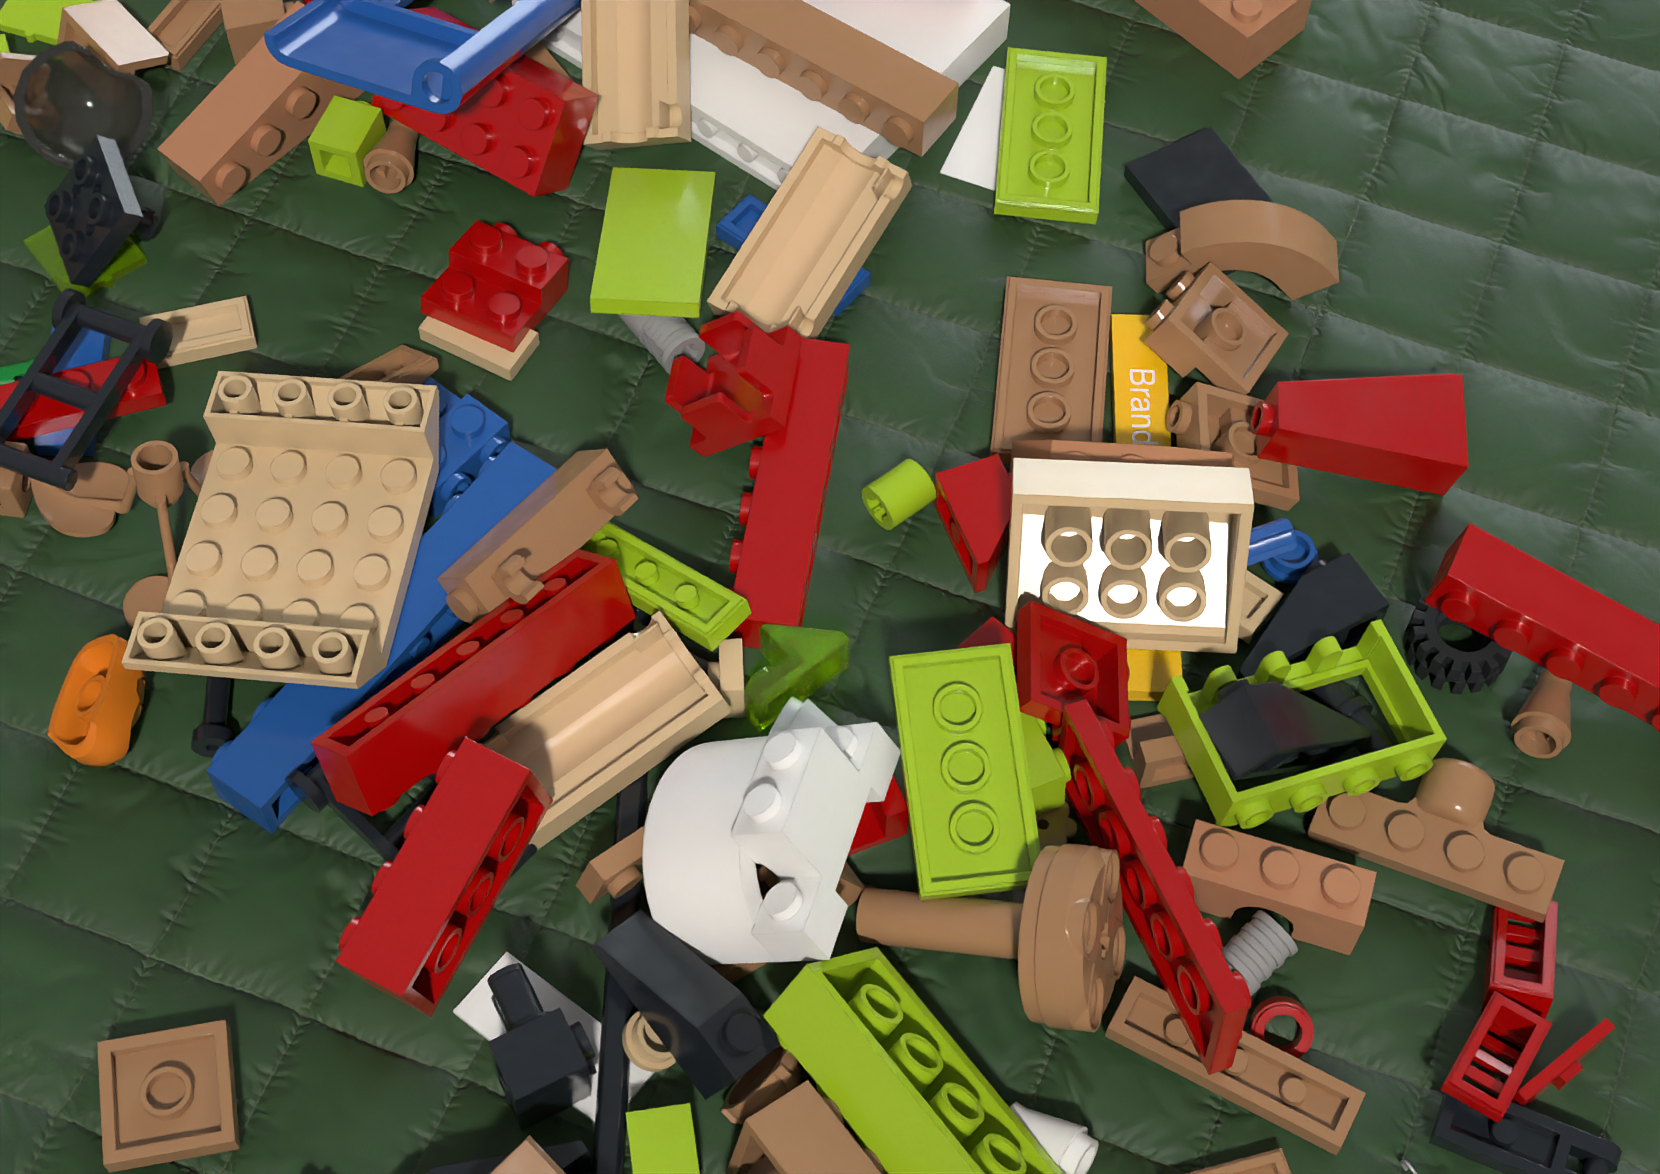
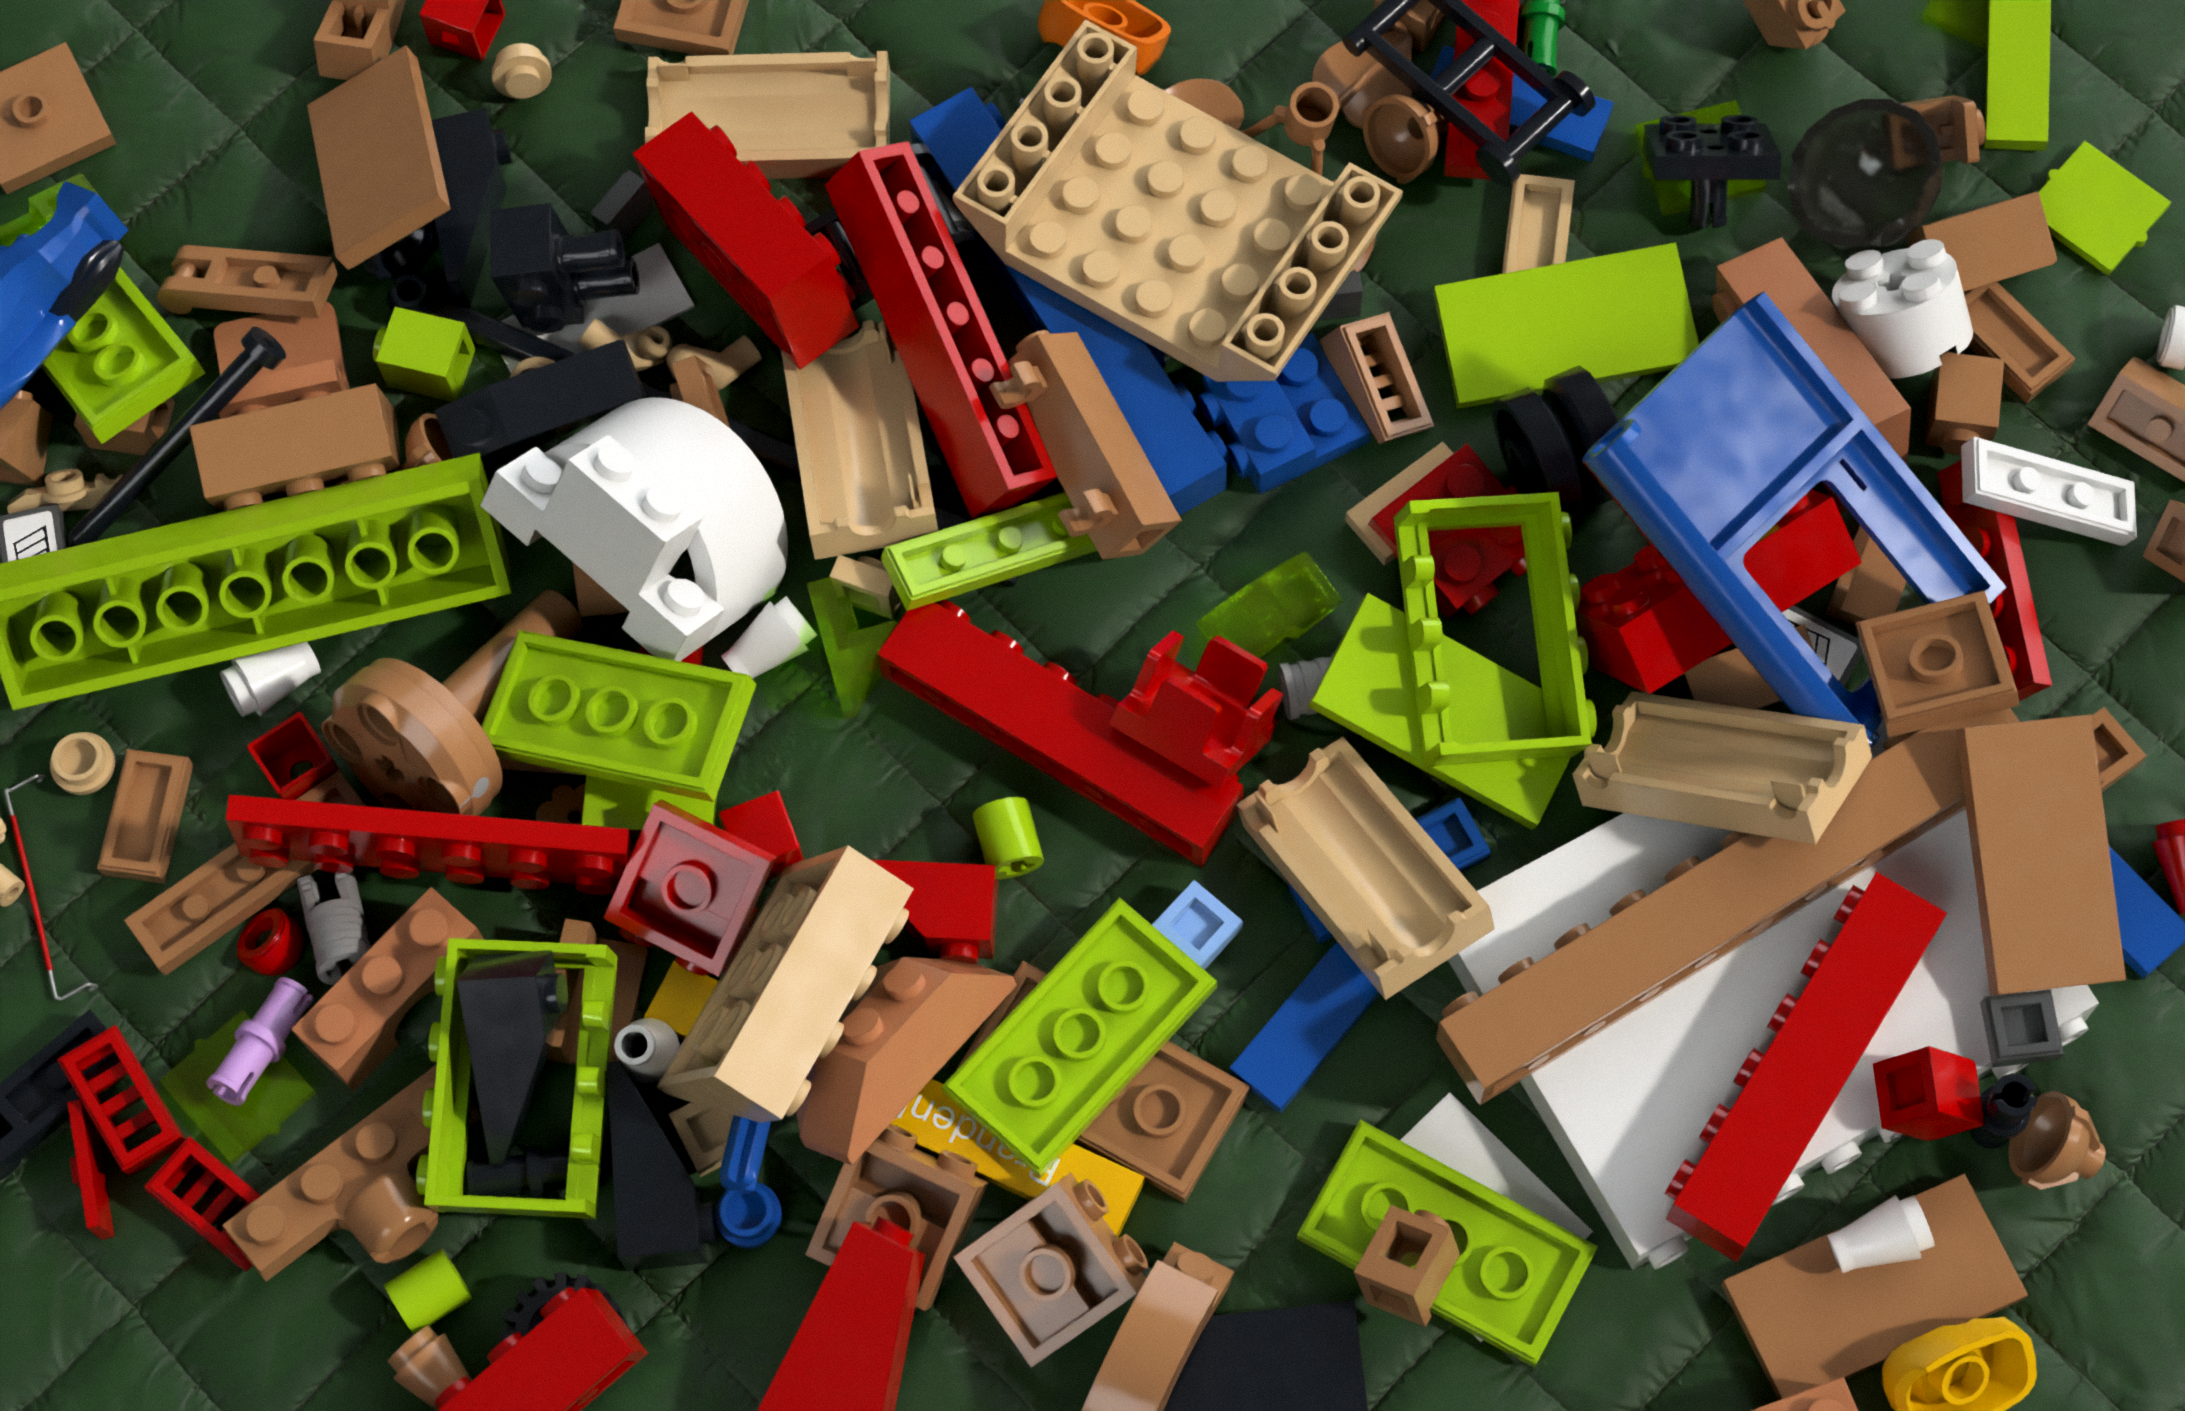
camera: 120 degrees right, 10 degrees up
none -> clear neon green piece [159,1010,316,1165]
none -> lavender pin [206,977,314,1106]
none -> red piece [247,712,344,800]
none -> lime gear [384,1248,473,1335]
none -> tan arm [578,318,672,372]
none -> dark grey tile [591,170,654,245]
none -> white cone [614,1018,680,1083]
none -> tan gear [645,51,890,179]
none -> tan arm [666,335,762,391]
none -> lime tile [941,897,1217,1178]
none -> light blue plate [1152,880,1243,970]
none -> clear neon green slope [1196,551,1344,659]
none -> blue tile [1229,941,1381,1114]
none -> medium nougat brick [1354,1205,1460,1327]
none -> medium nougat piece [1361,94,1448,184]
none -> lime window [1393,492,1597,768]
none -> lime tile [1433,242,1699,409]
none -> black wheel [1492,365,1618,518]
none -> white brick [1832,239,1973,379]

